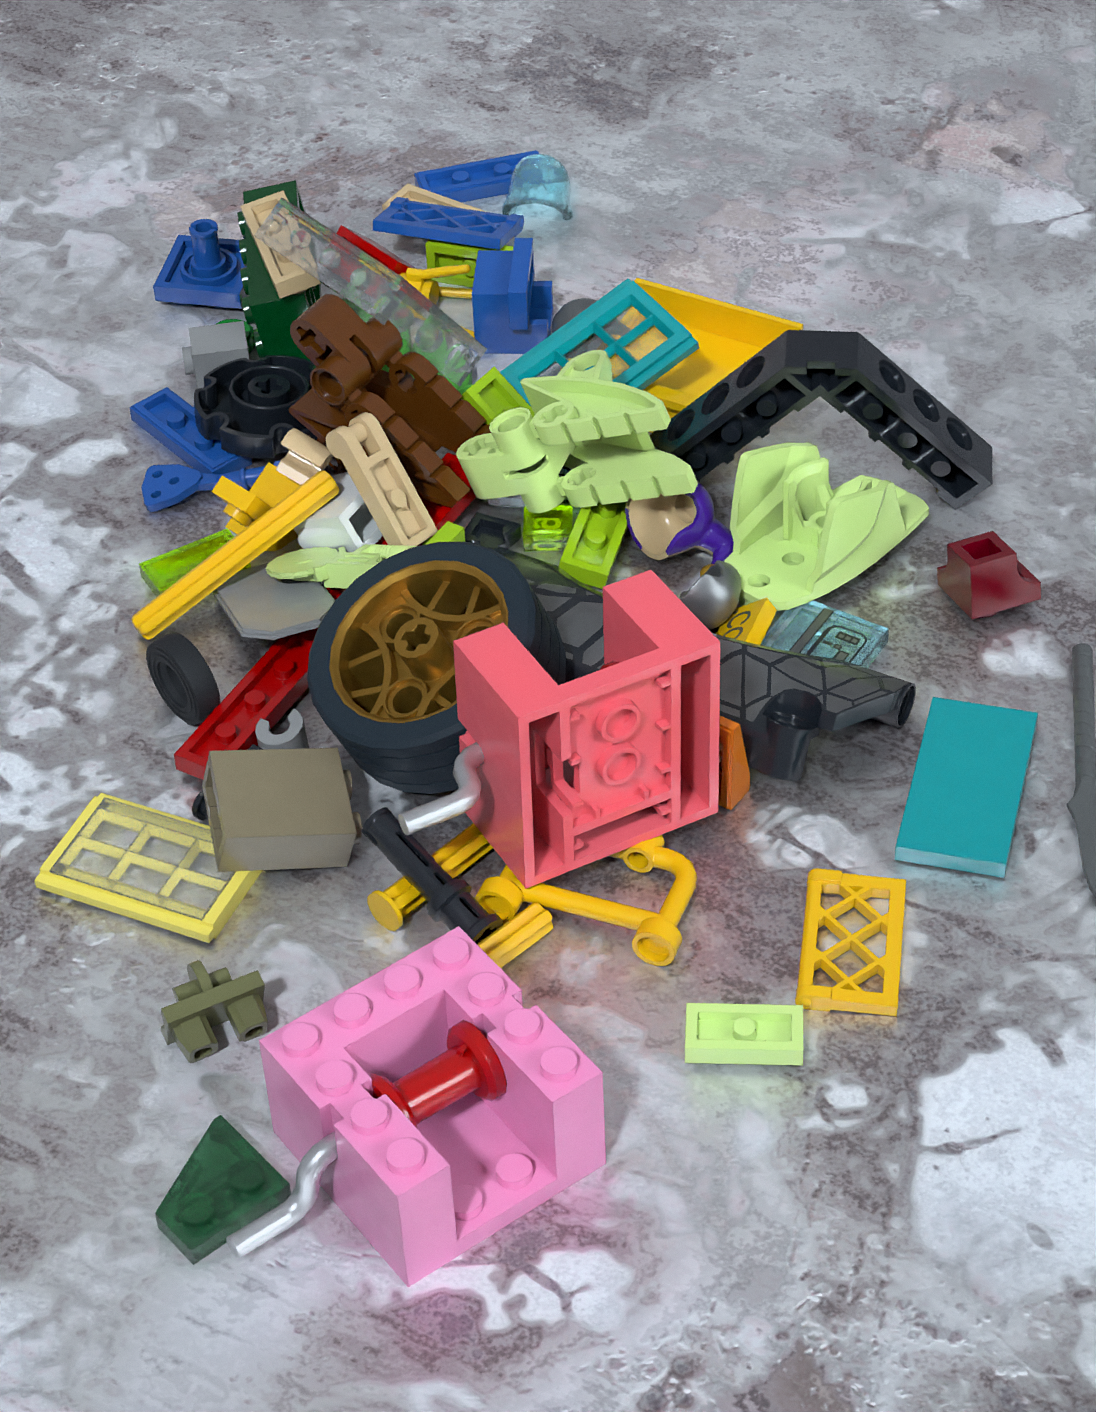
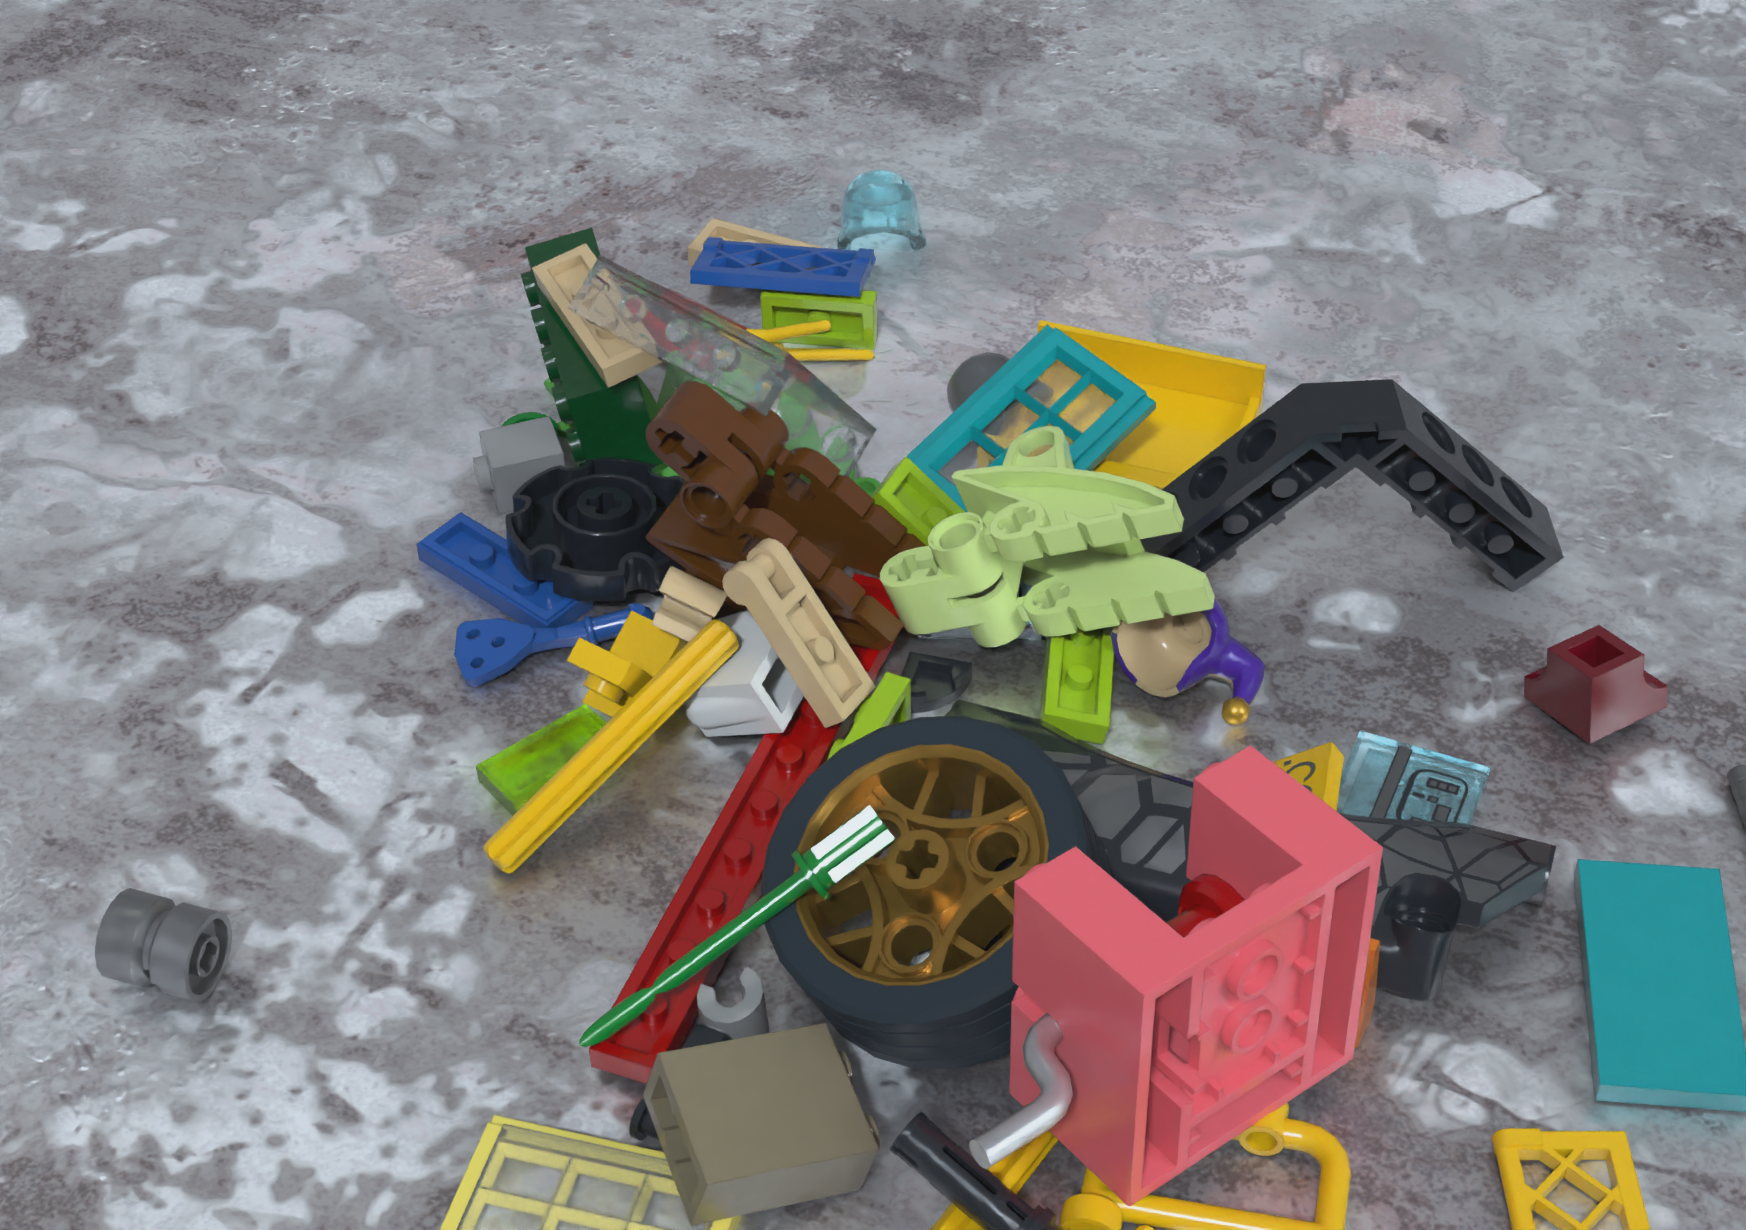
camera: 10 degrees left, 0 degrees up
black tyre [146,632,221,725] -> none
blue plate [153,219,247,309] -> none
light grey shield [213,563,335,640] -> none
yellowish green piece [266,544,417,589] -> none
blue tile [414,150,550,203] -> none
blue plate [472,238,554,354] -> none
clear neon green tile [523,505,573,552] -> none
flat silver hair [680,560,741,630] -> none
yellowish green piece [724,442,929,611] -> none
none -> green piece [579,804,895,1047]

